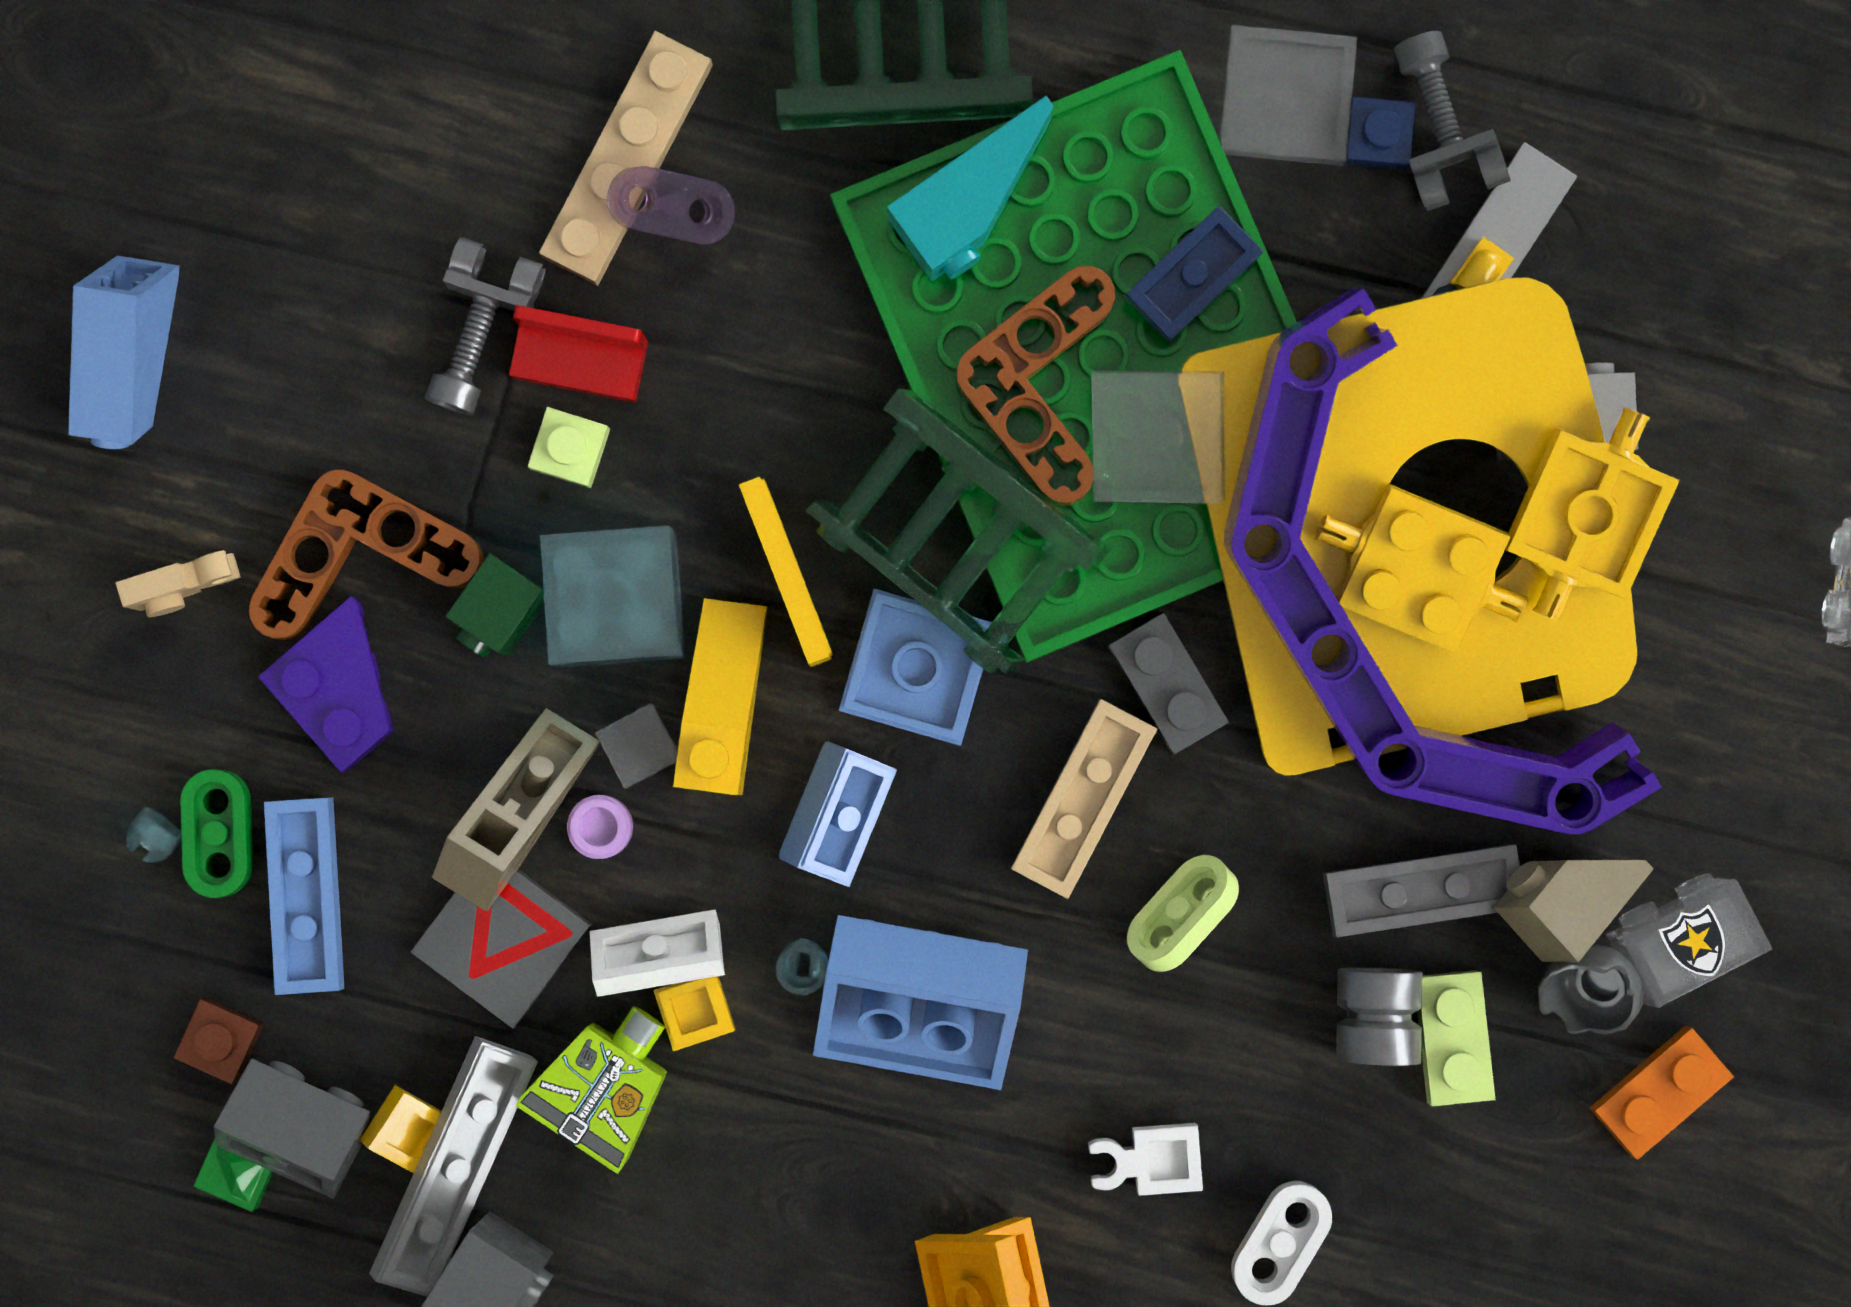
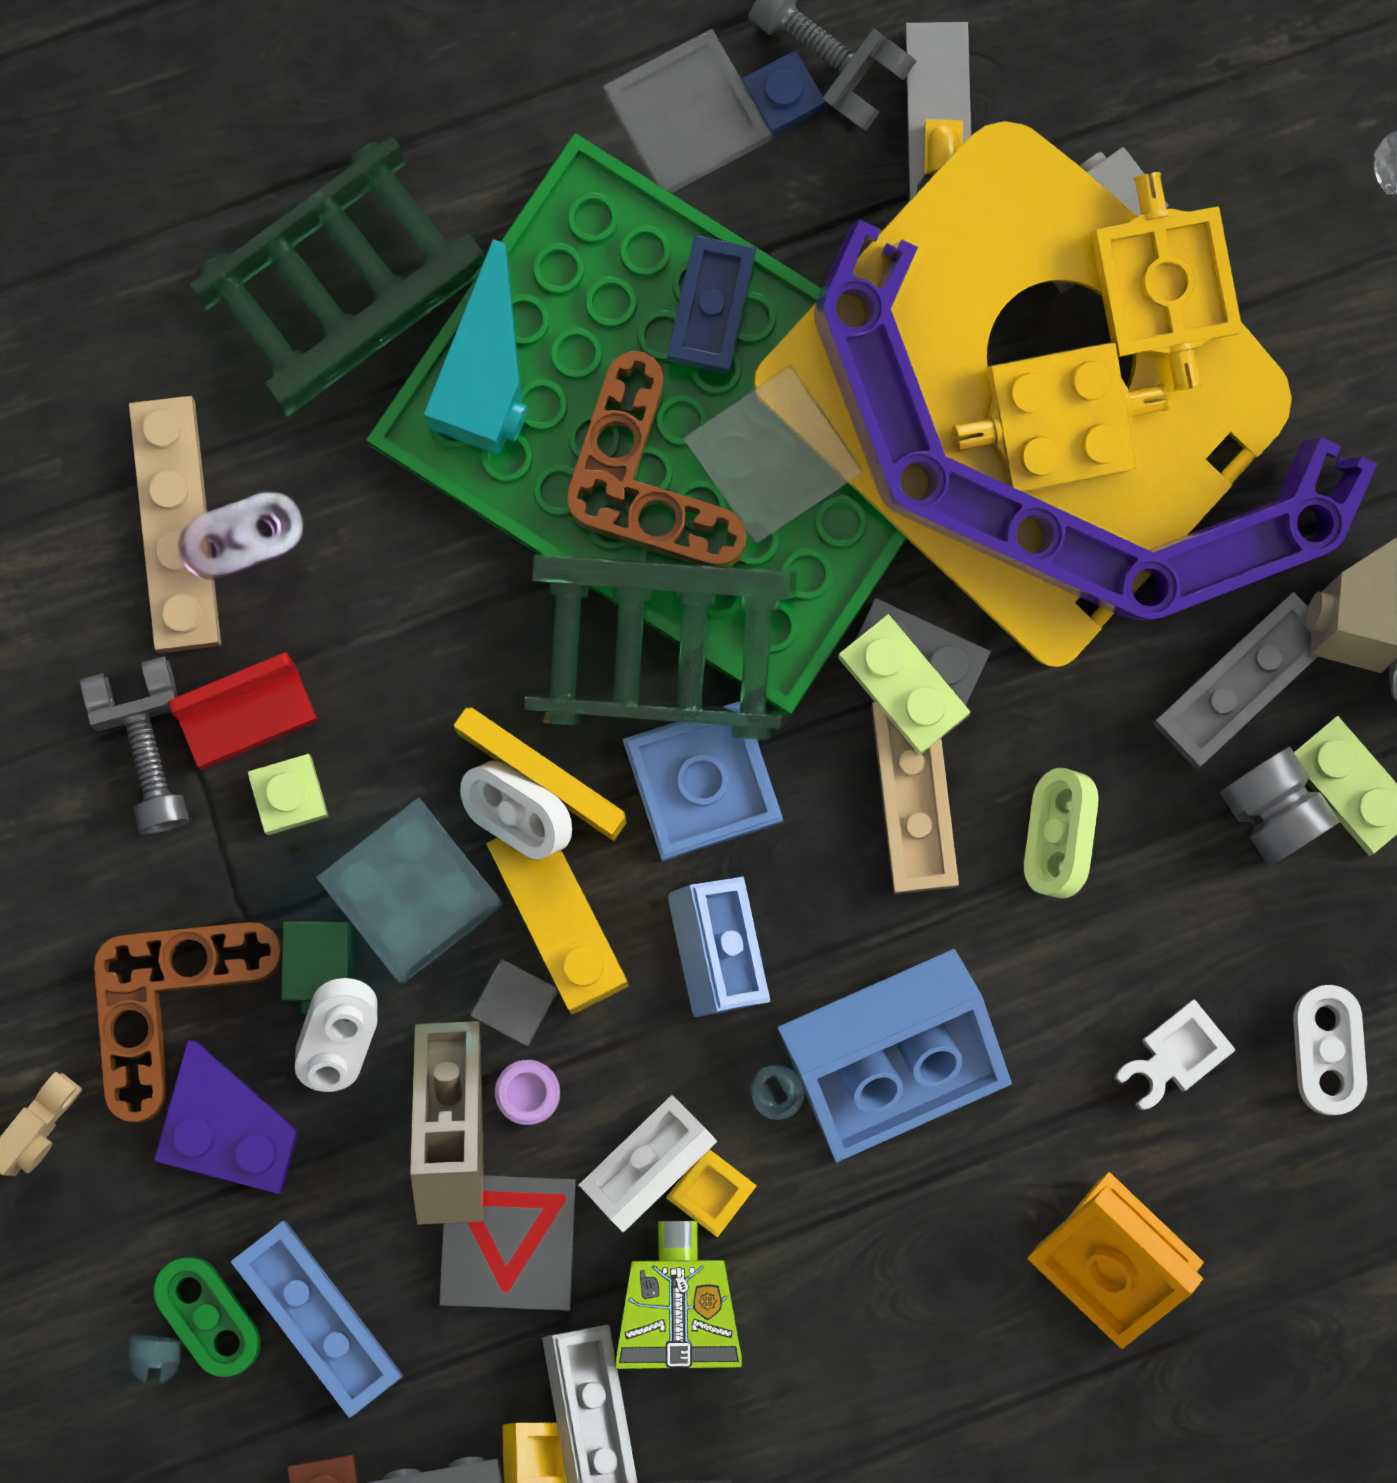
camera: 30 degrees left, 5 degrees down
none -> white plate [295,978,377,1092]
none -> white plate [460,761,572,859]
none -> yellowish green plate [838,614,970,756]

